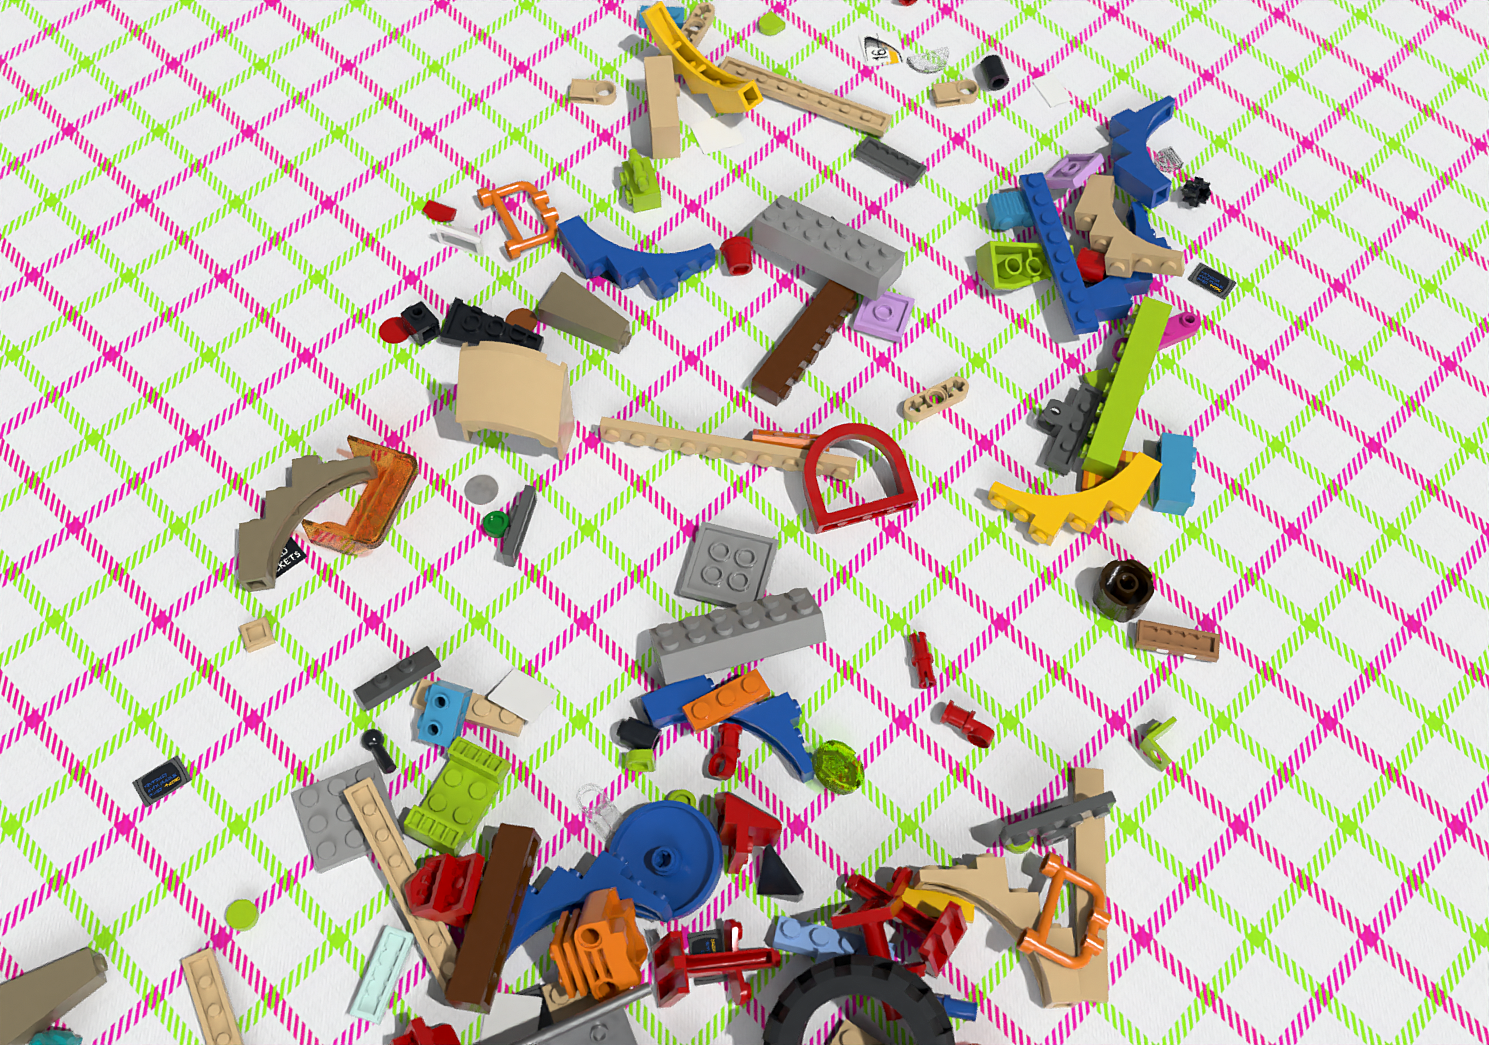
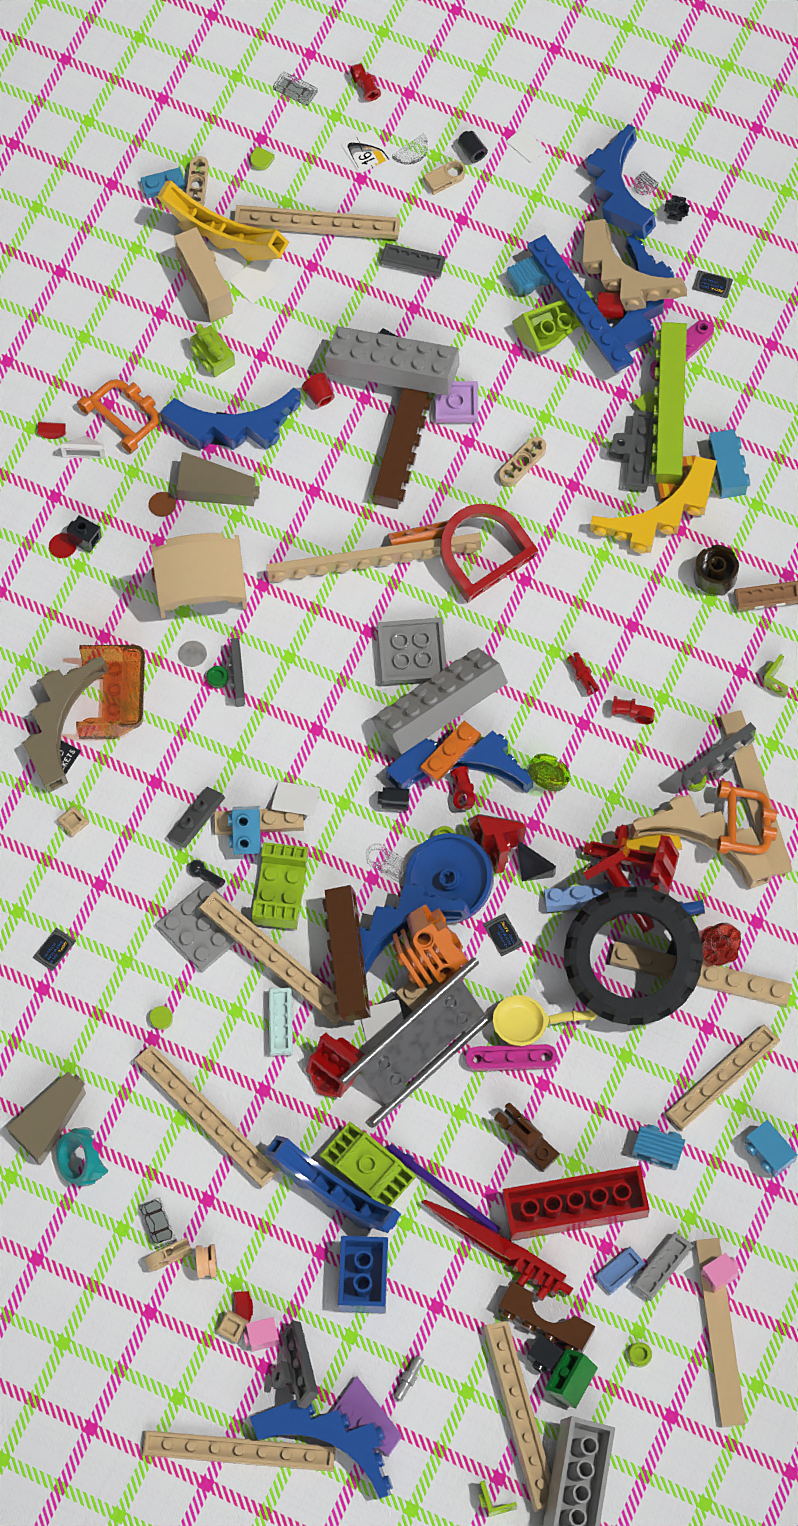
camera: 15 degrees left, 5 degrees up
red piece [404,852,485,929] -> none
black wing [440,297,544,352] -> none
tan piece [569,79,616,106] -> none
lime tile [625,749,656,772] -> none
red piece [652,919,781,1008] -> none
lavender plate [1044,153,1104,190] -> none

